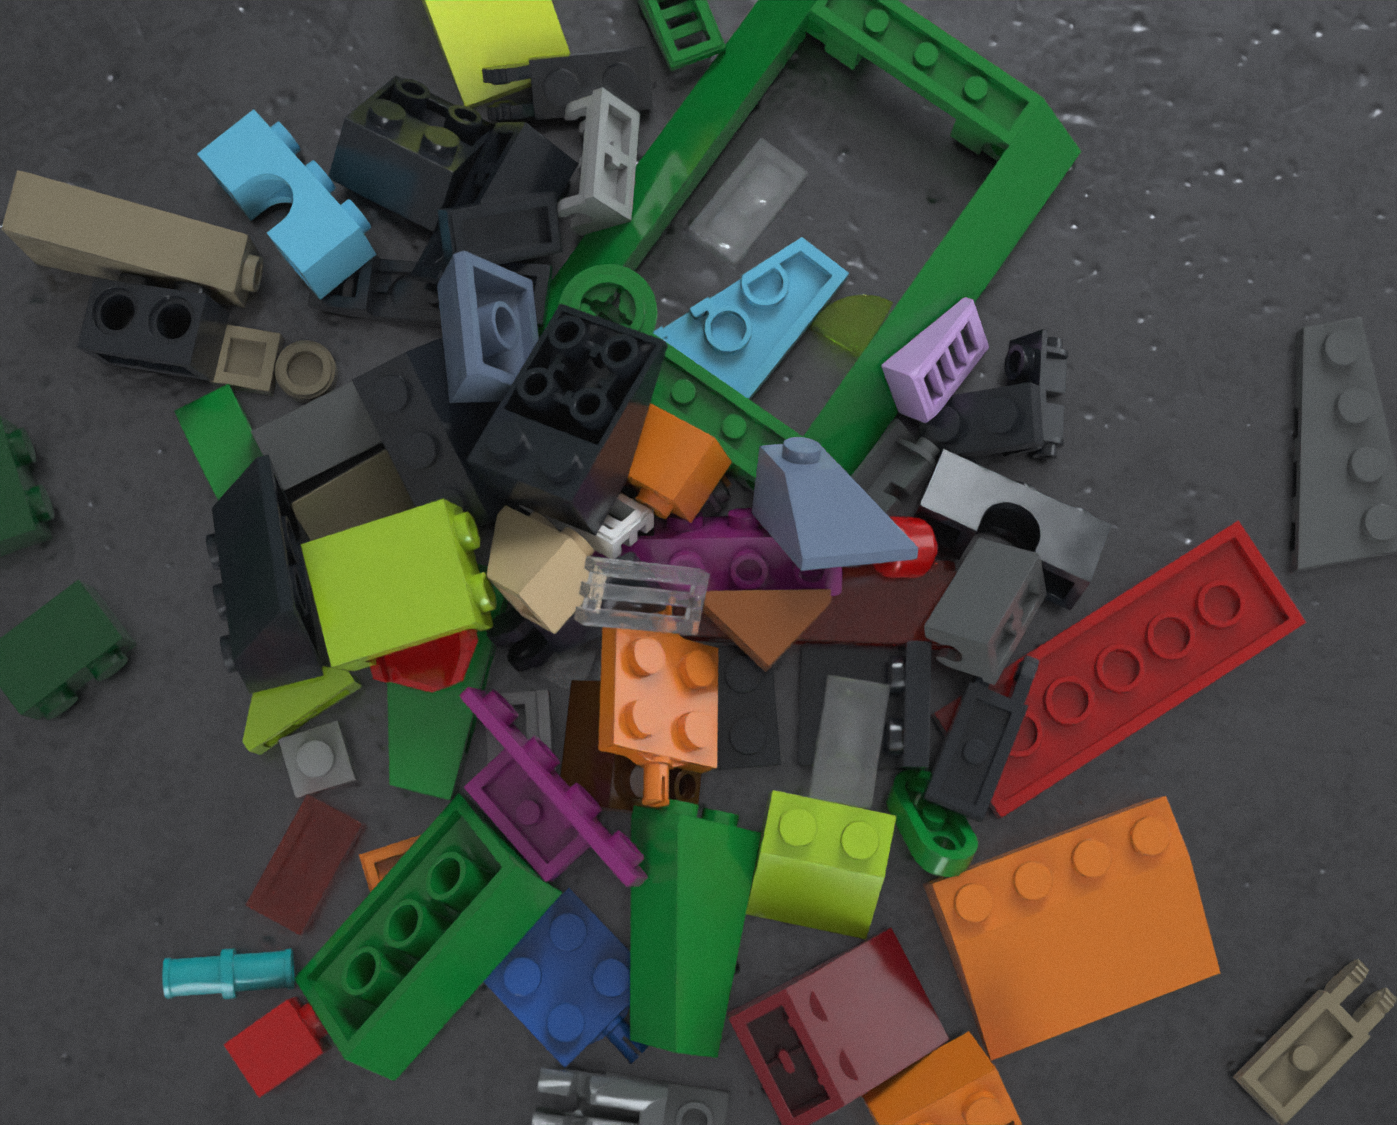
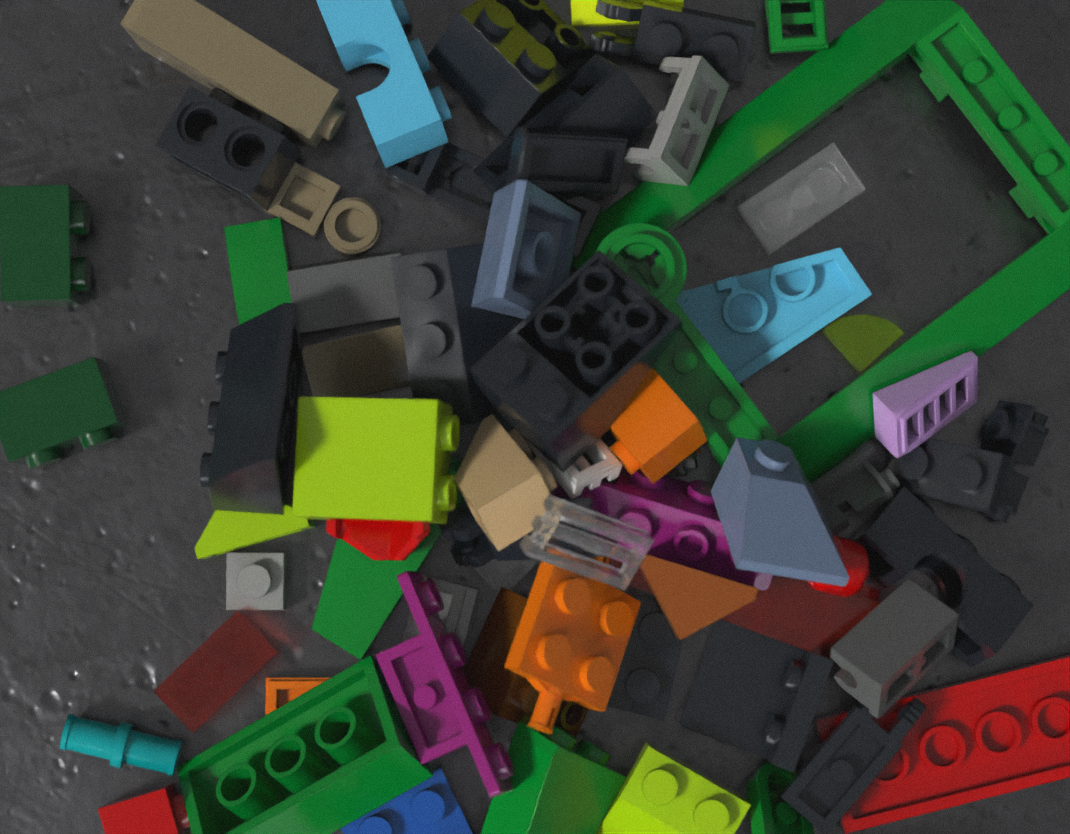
camera: 30 degrees right, 5 degrees up
clear plate [808,675,890,809] -> none

